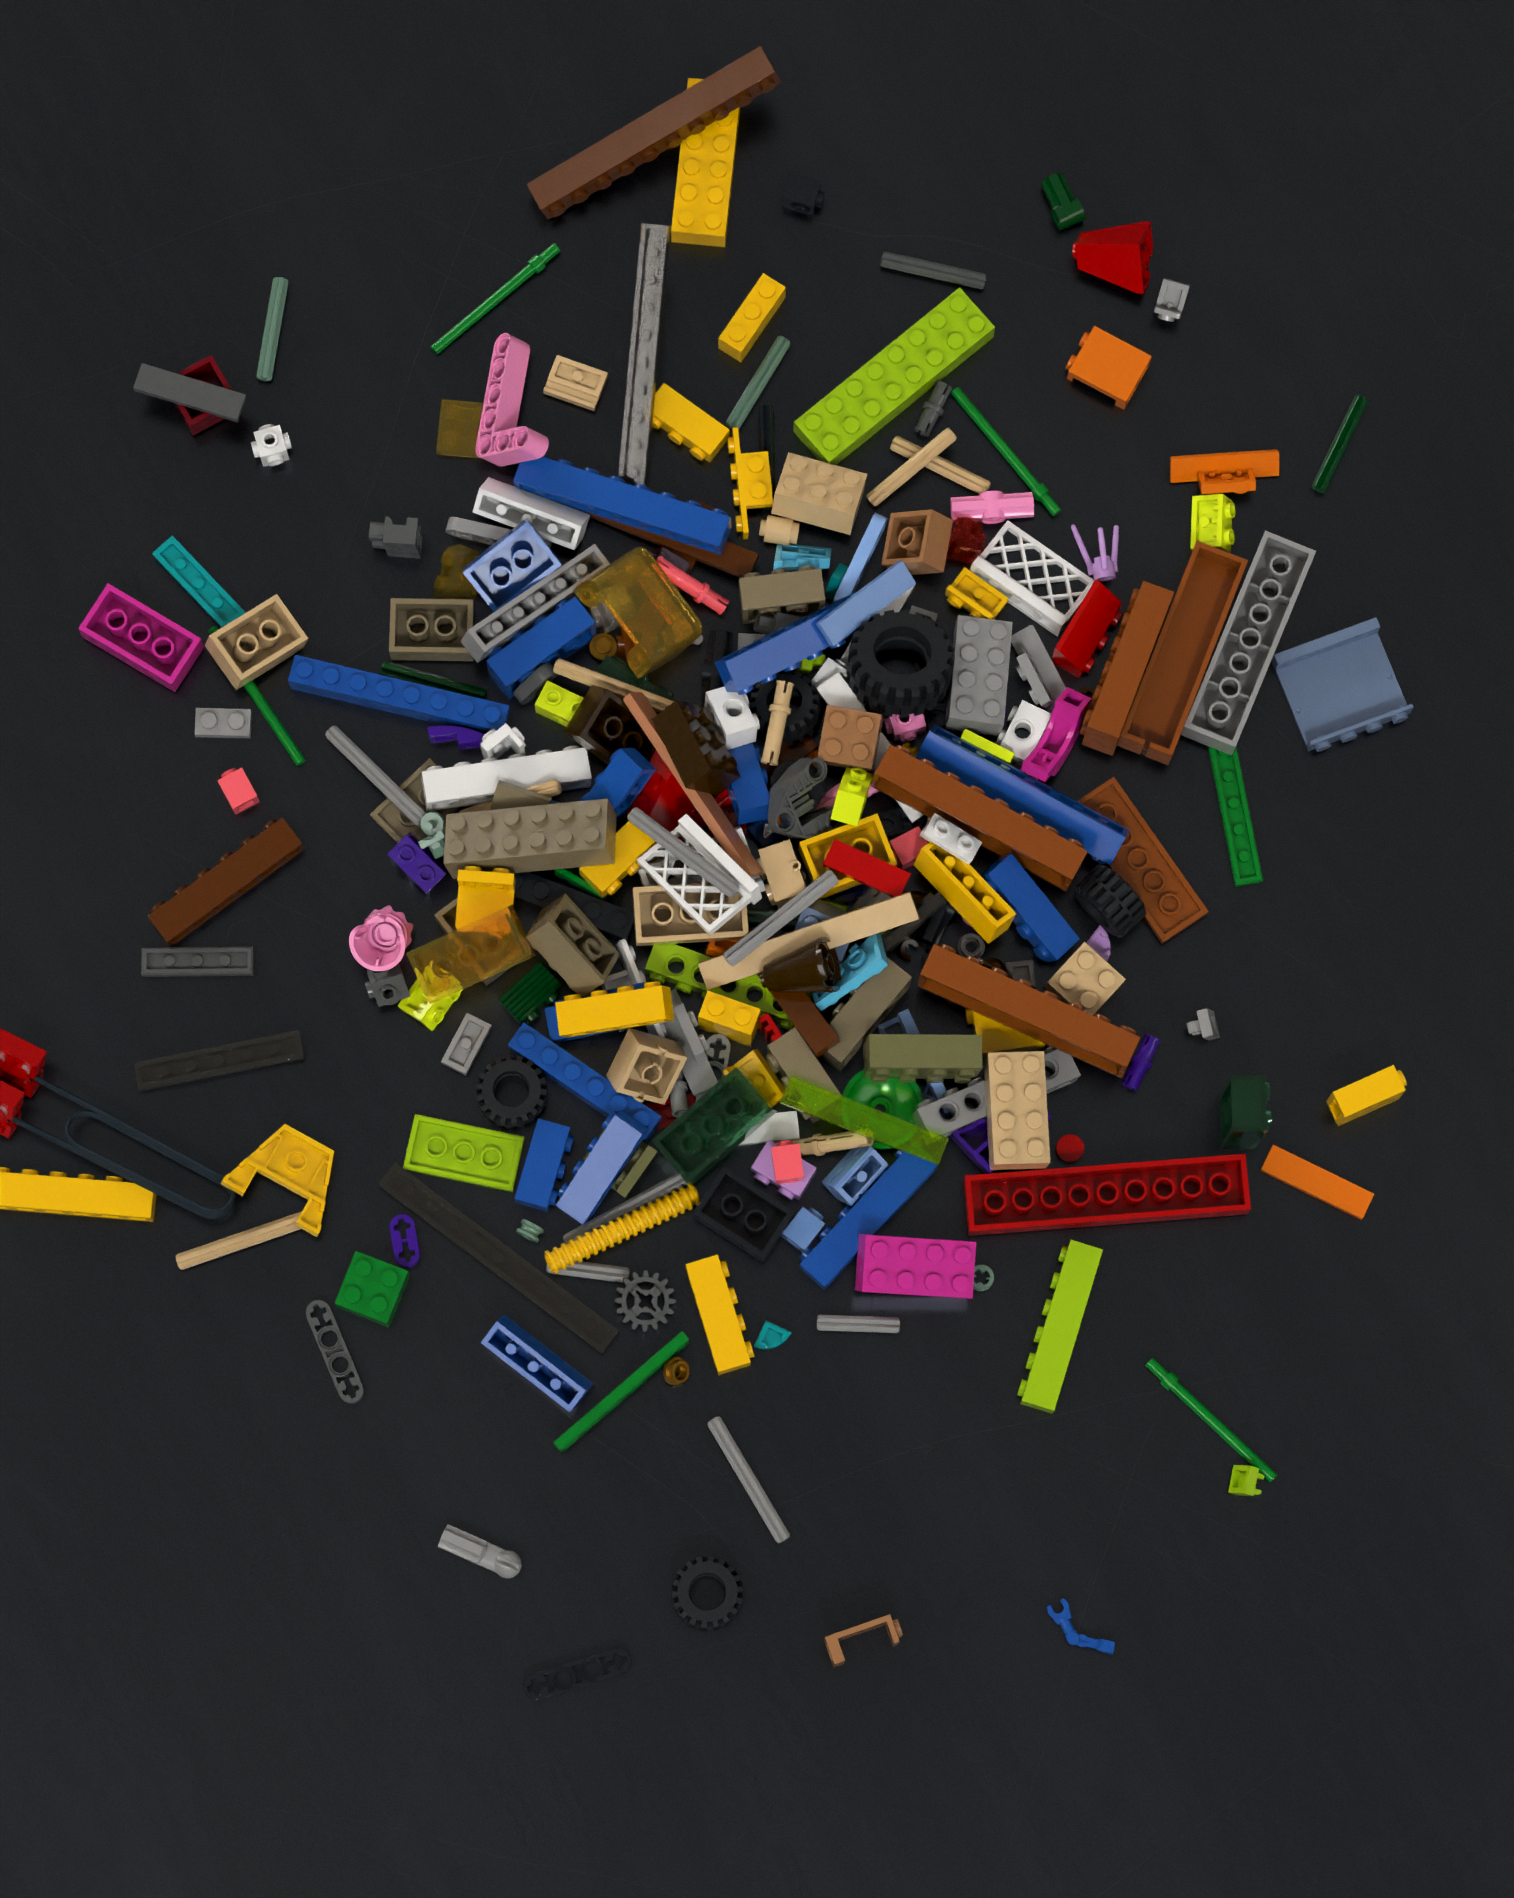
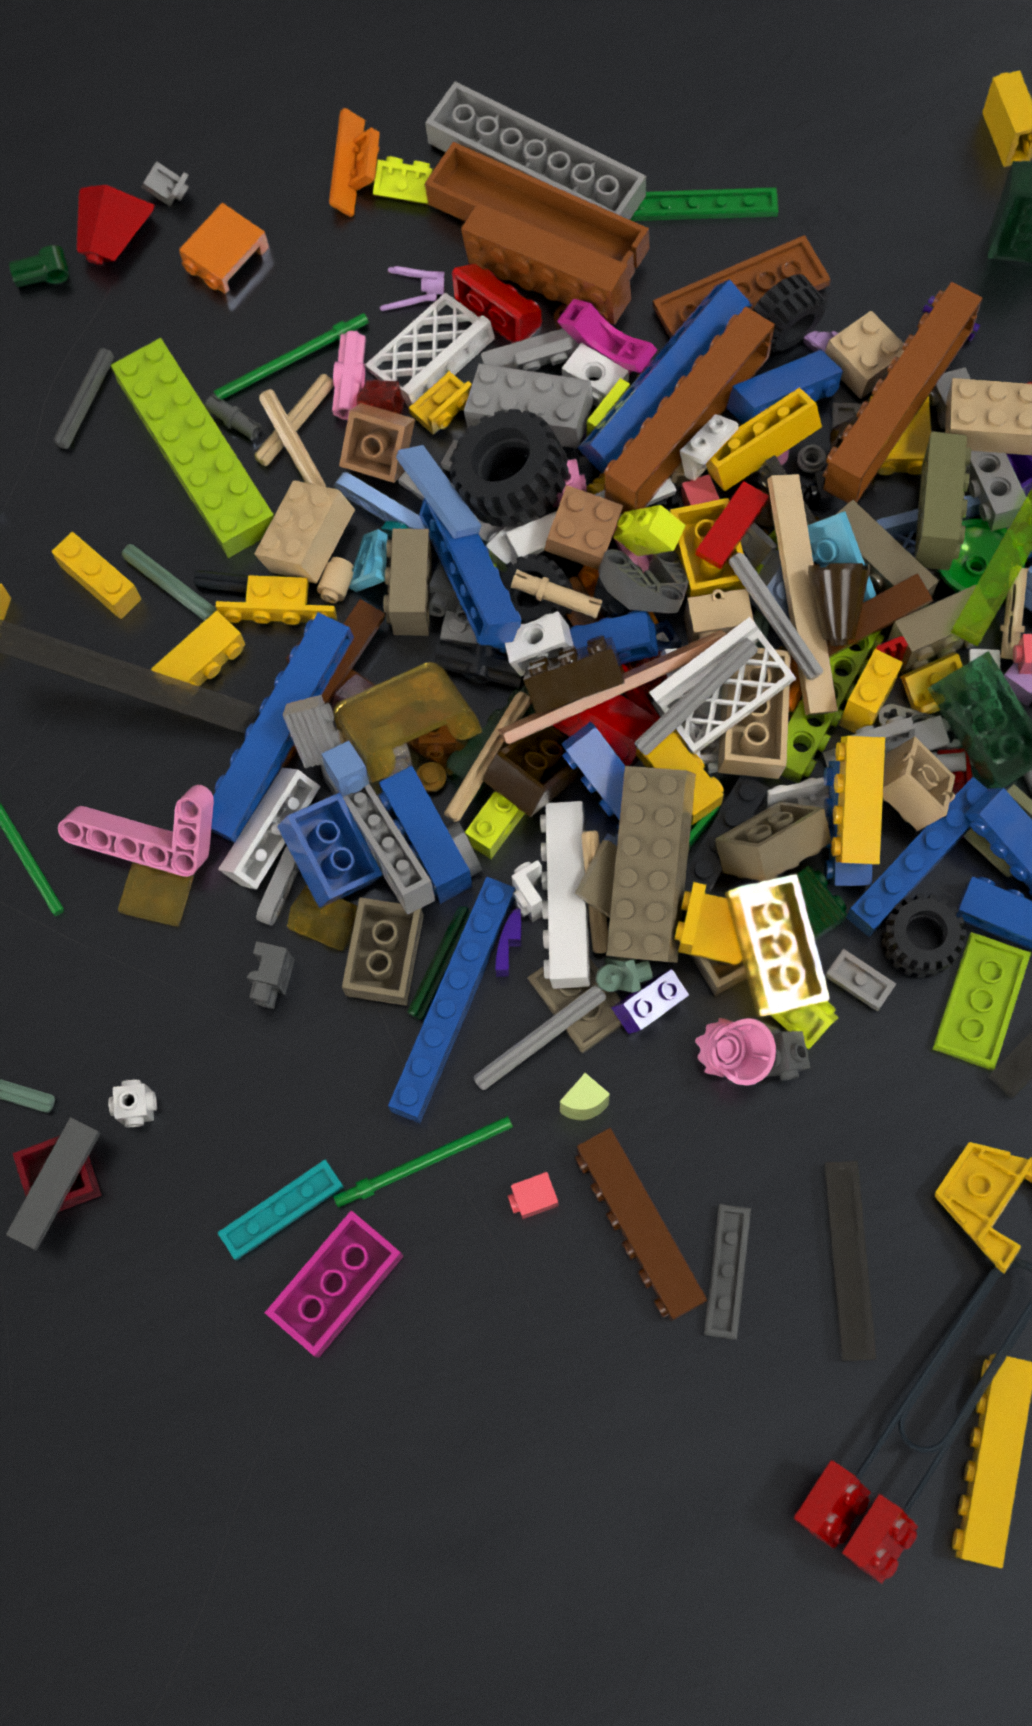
camera: 75 degrees left, 5 degrees down
light grey plate [195,708,252,739] -> none
tan brick [205,594,308,690] -> none
tan plate [543,355,608,411] -> none
coral pin [652,556,729,615] -> none
light grey tile [1186,1008,1220,1041] -> none
sand blue panel [1271,617,1413,752] -> none
dark green axle [1312,395,1368,493] -> none
none -> light grey brick [283,695,344,768]
none -> medium blue brick [322,741,370,797]
none -> yellowish green brick [560,1073,610,1120]

